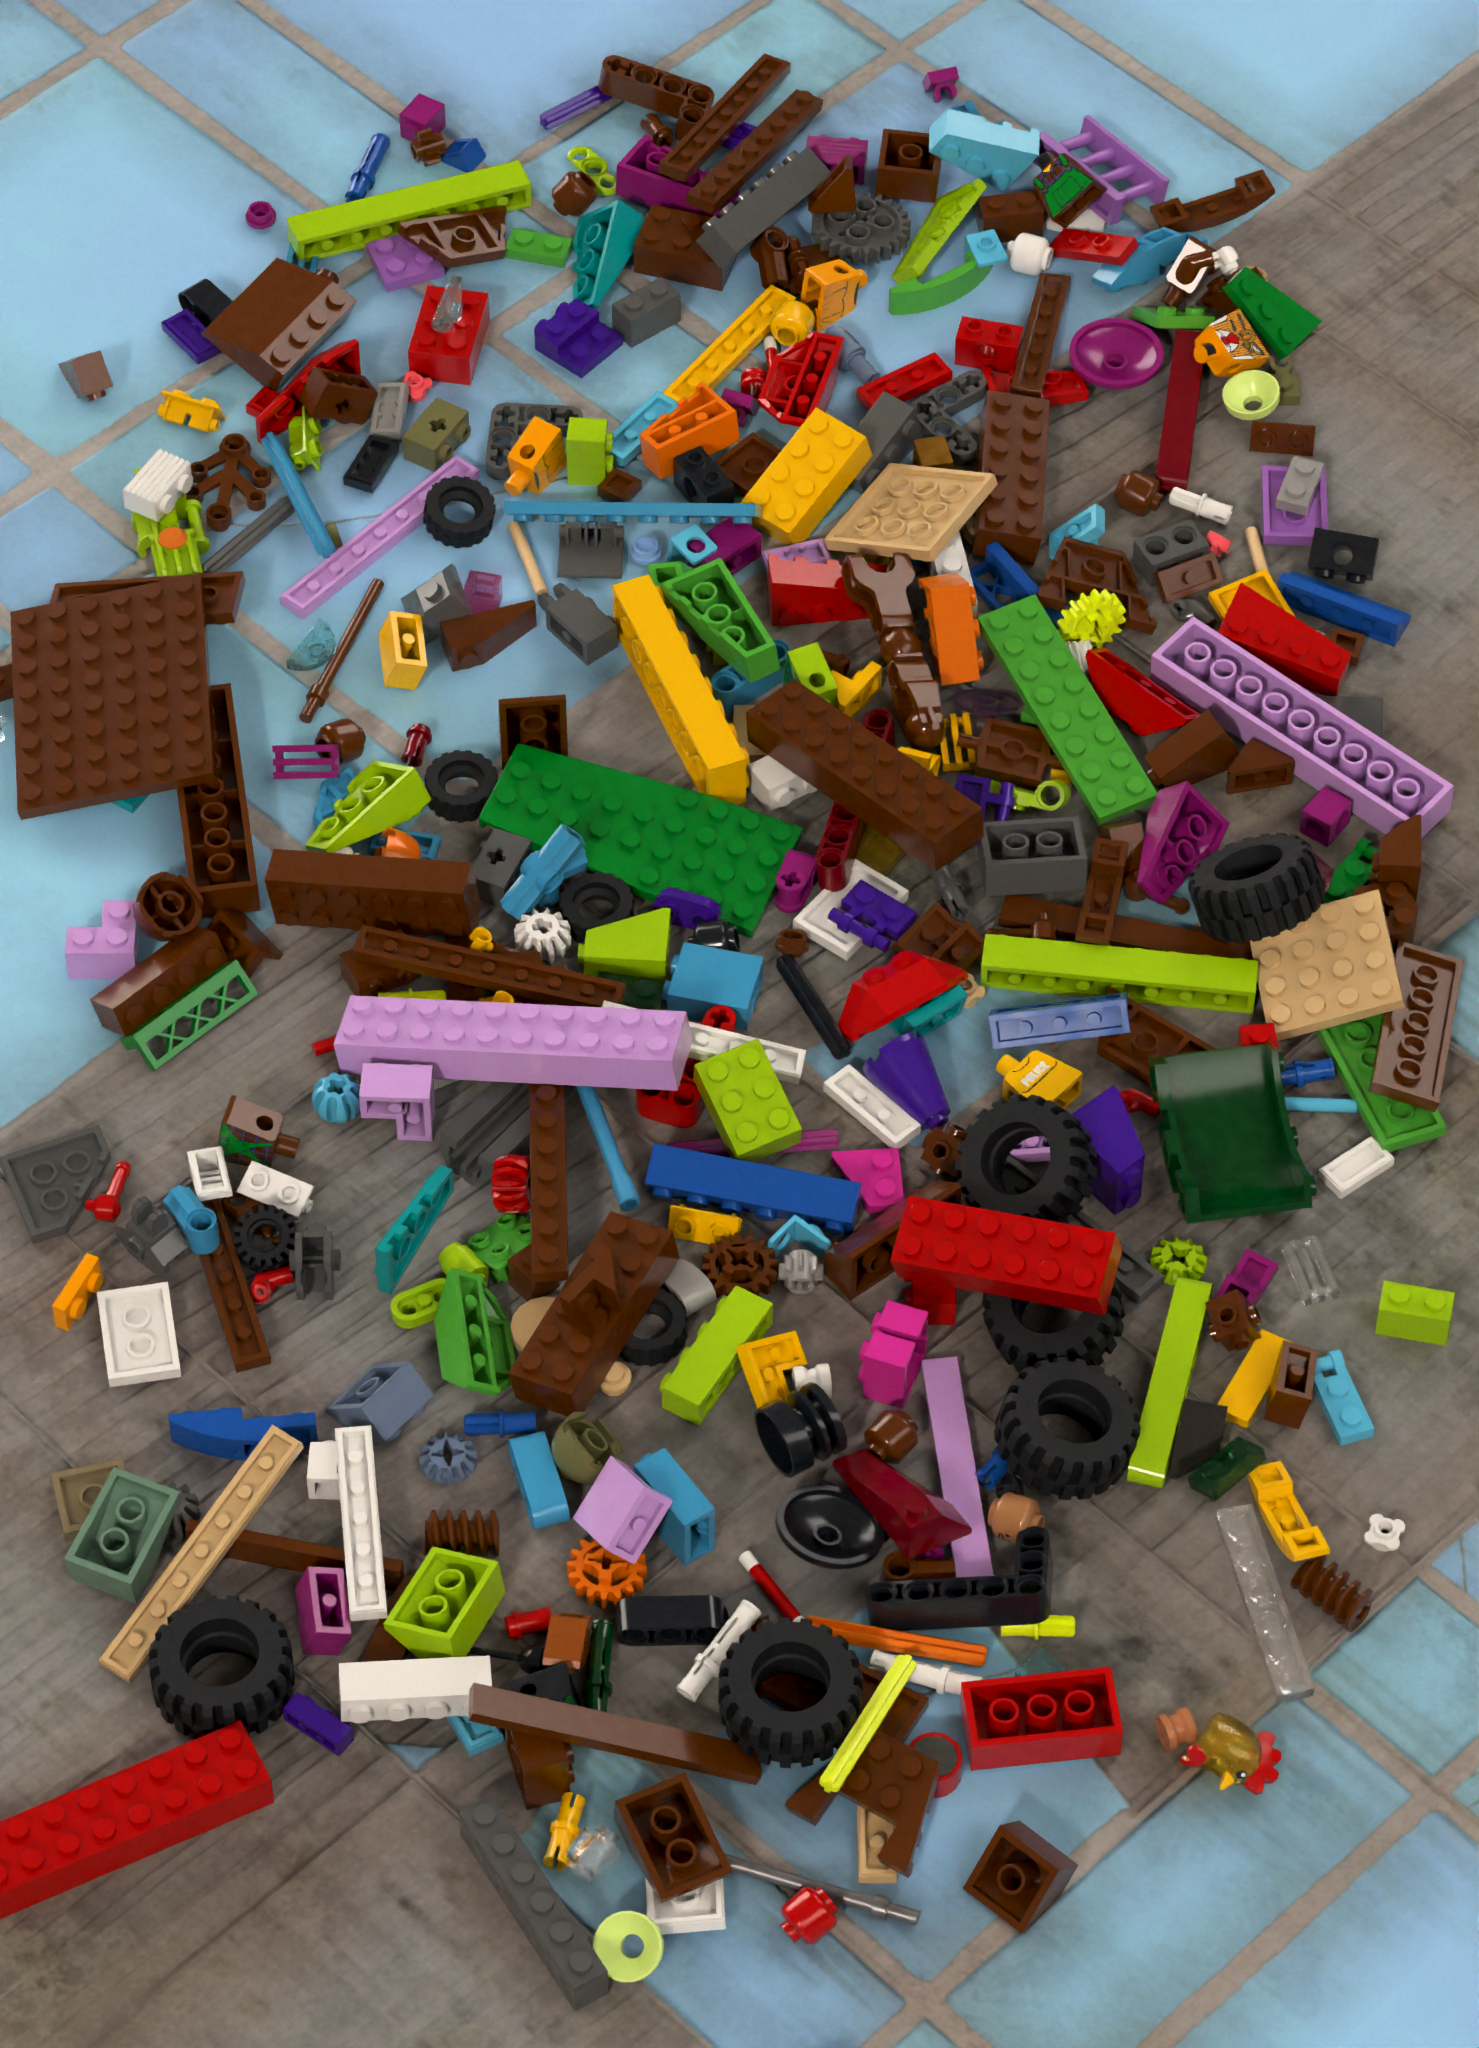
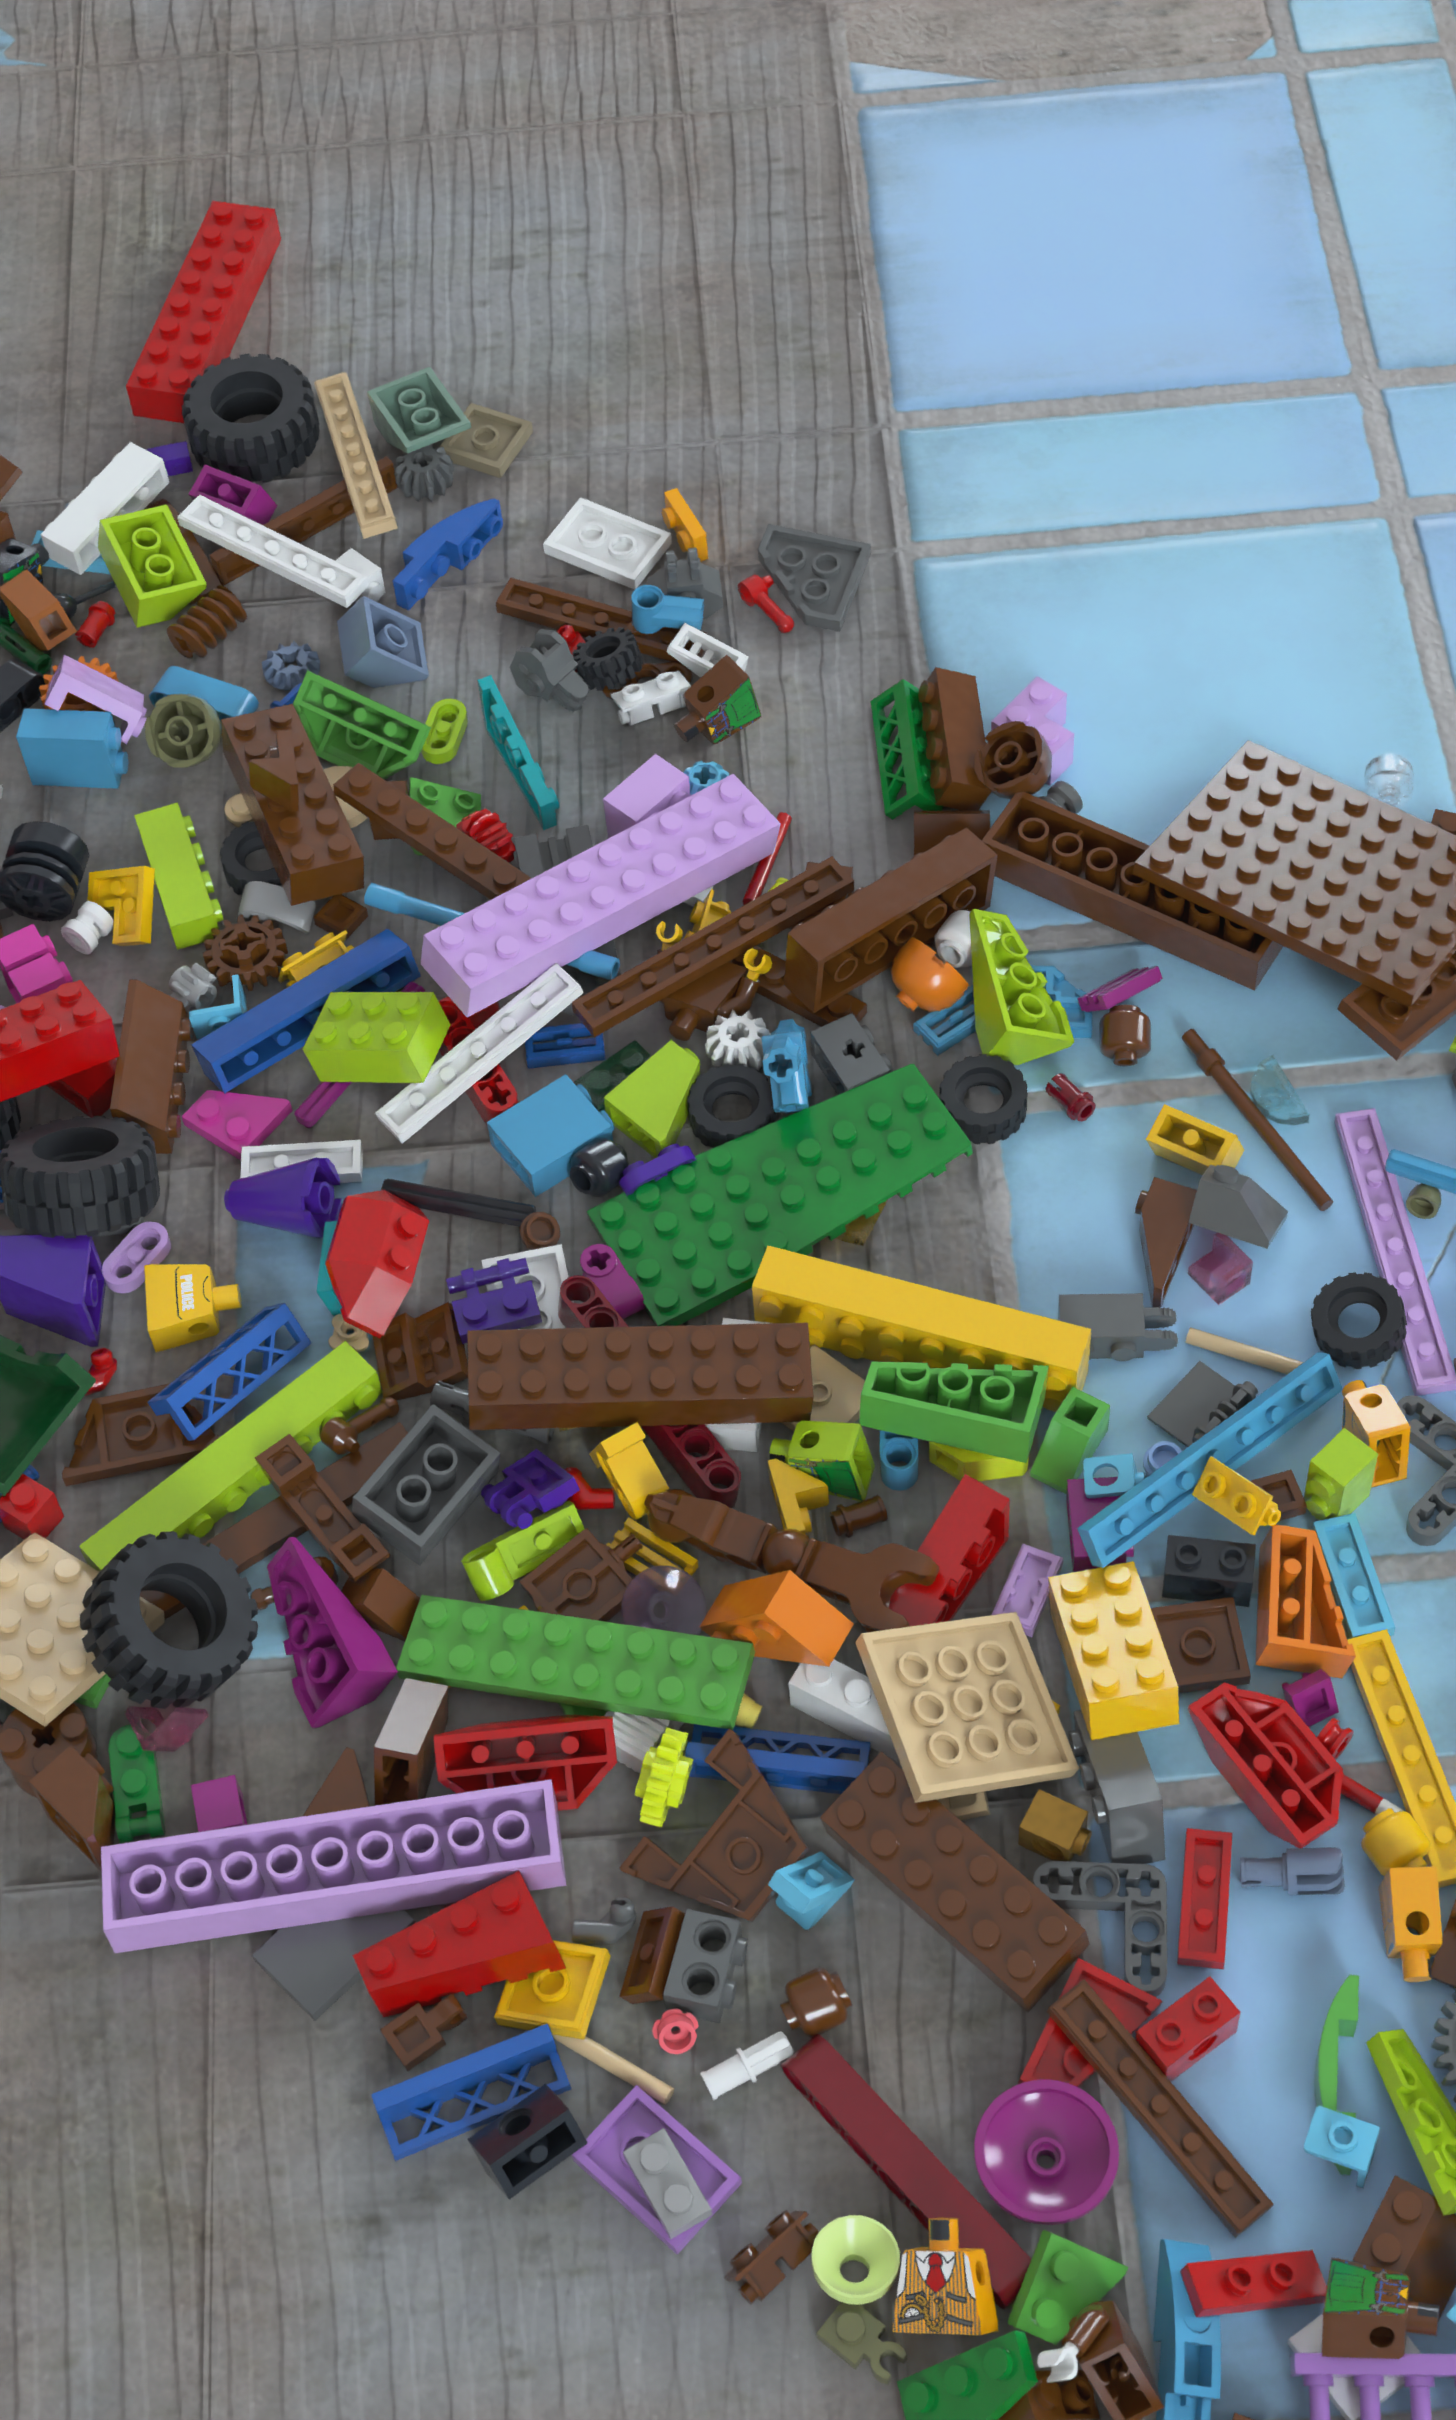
camera: 135 degrees right, 5 degrees up
lime brick [438,1242,489,1282] -> none
reddish brown slope [498,694,568,770] -> none
reddish brown brick [920,1123,967,1178] -> none
white head [1006,233,1053,277] -> none
none -> yellow hinge [1192,1456,1281,1536]

